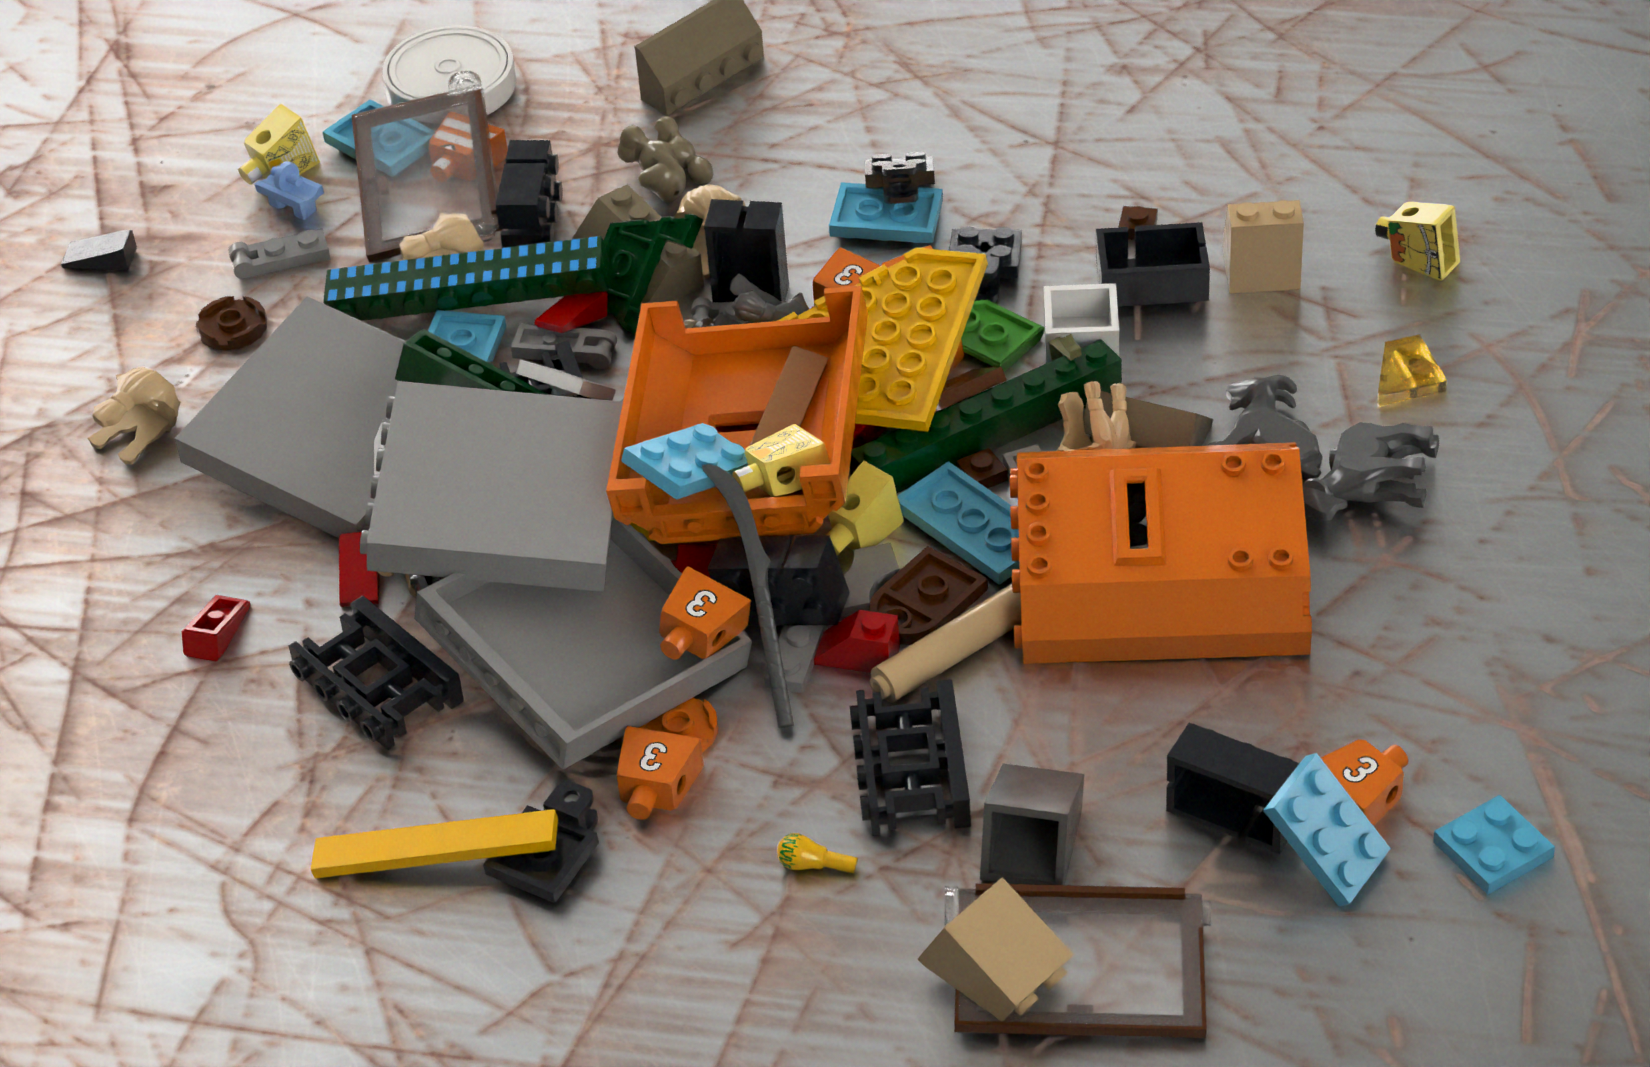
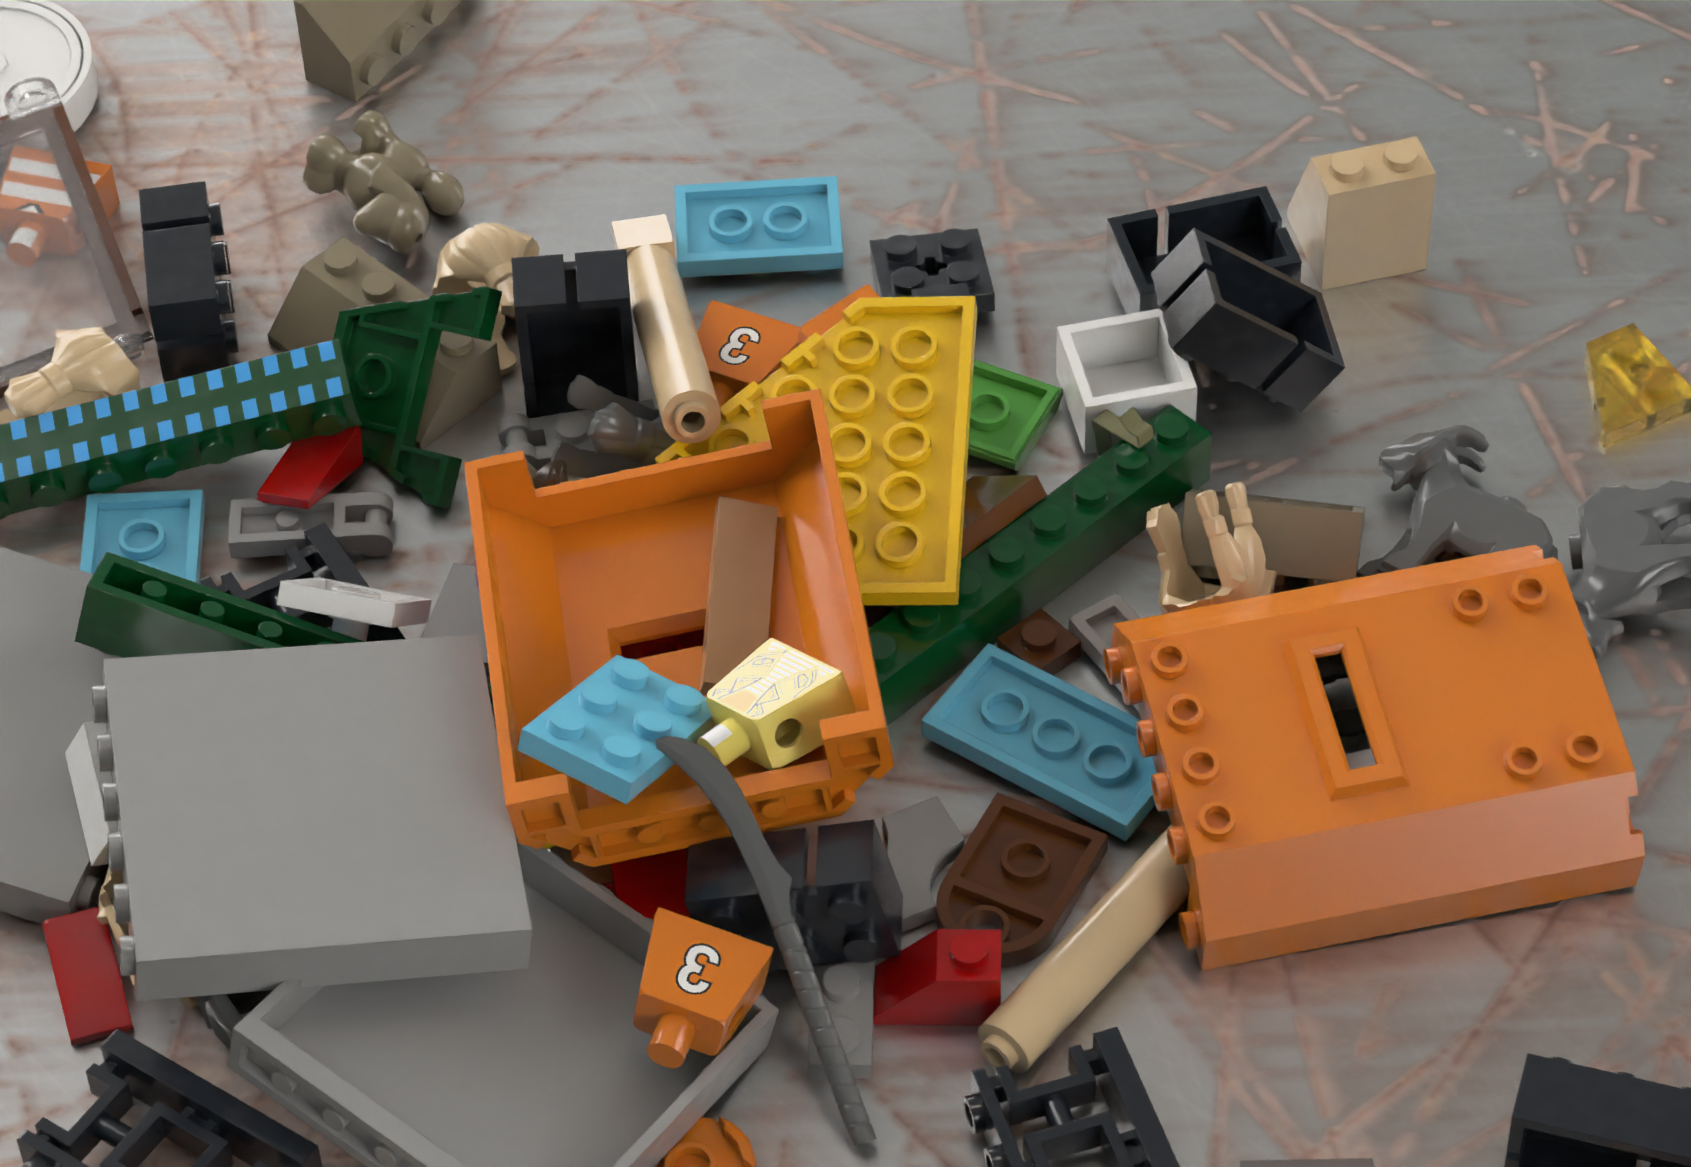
camera: 15 degrees left, 5 degrees up
light yellow torso [826,461,904,555] -> none
black plate [865,152,935,204] -> none
reddish brown plate [1118,206,1158,240] -> none
light yellow torso [1375,202,1460,281] -> none
none -> tan brick [611,214,721,444]
none -> black piece [1151,228,1345,412]

